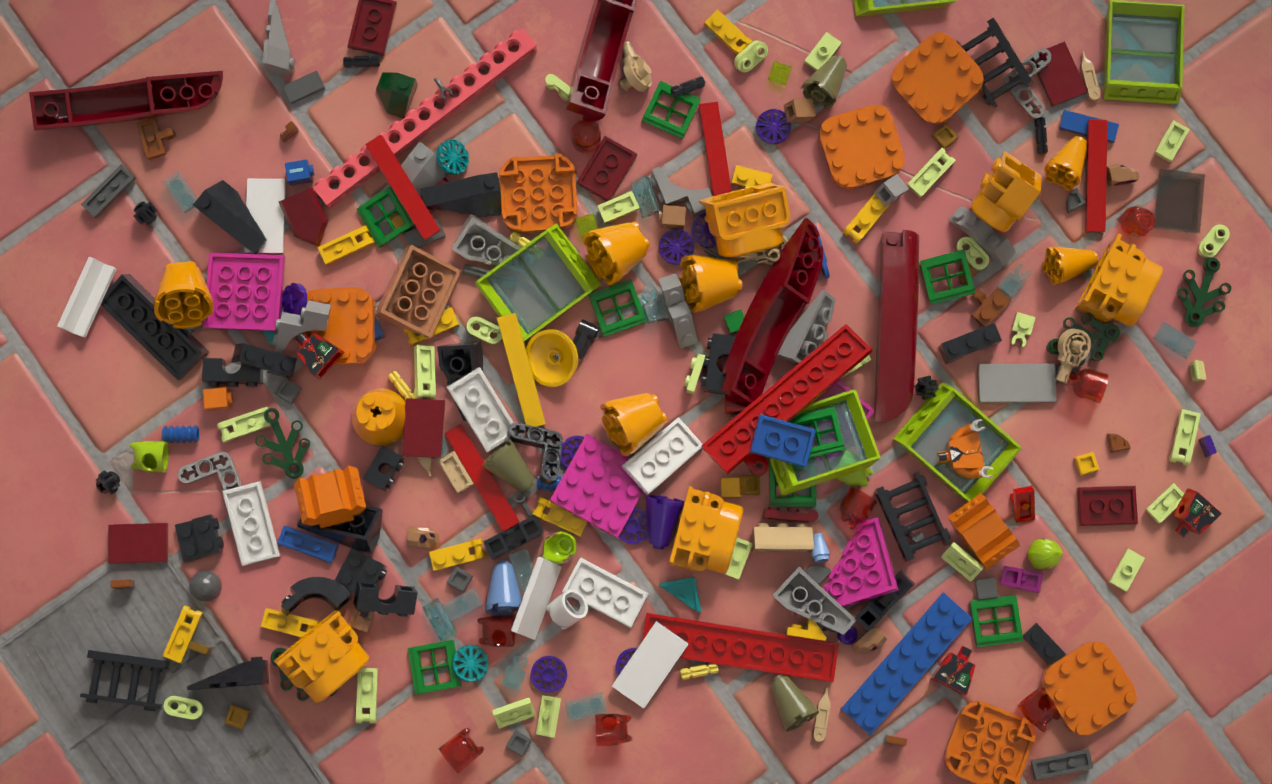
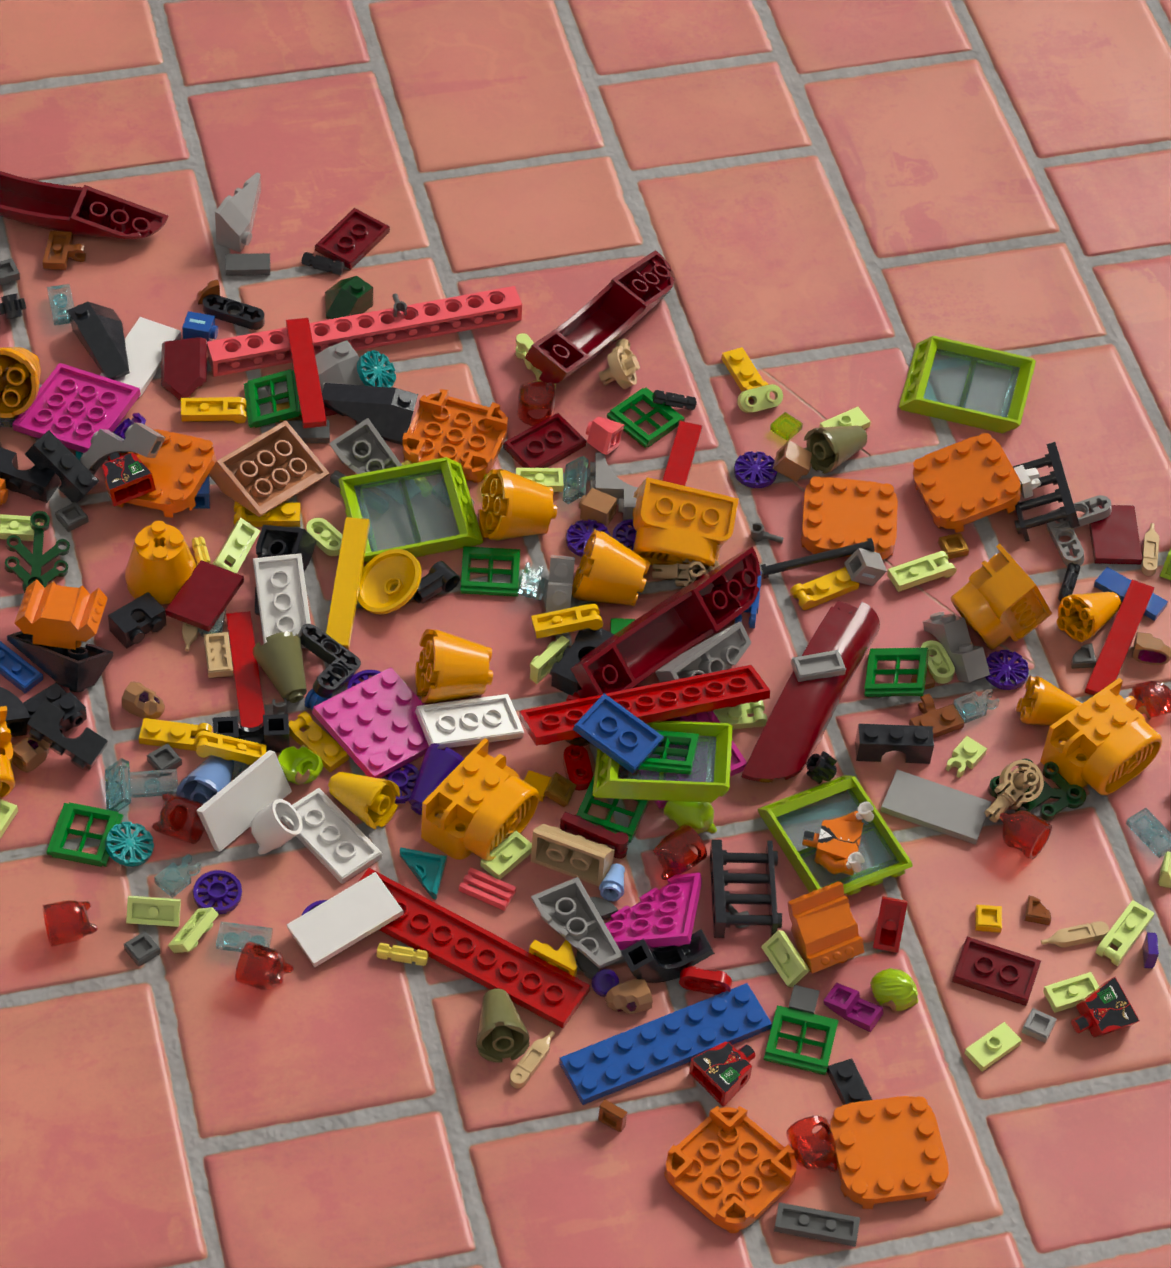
camera: 20 degrees right, 30 degrees down
none -> yellow plate [196,731,266,766]
none -> black beam [203,294,265,330]
none -> yellow cone [328,772,400,829]
none -> coral tile [459,867,516,911]
none -> yellow plate [531,604,603,639]
none -> coral slope [586,416,624,455]
none -> red plate [679,966,732,995]
none -> dark grey hand [751,523,784,543]
none -> black bar [760,538,875,579]
none -> light grey tile [791,650,846,682]
none -> dark purple wheel [985,650,1029,690]
none -> white tile [1014,465,1041,499]
none -> light grey tile [1021,1008,1057,1043]
none -> tan piece [1041,921,1109,947]

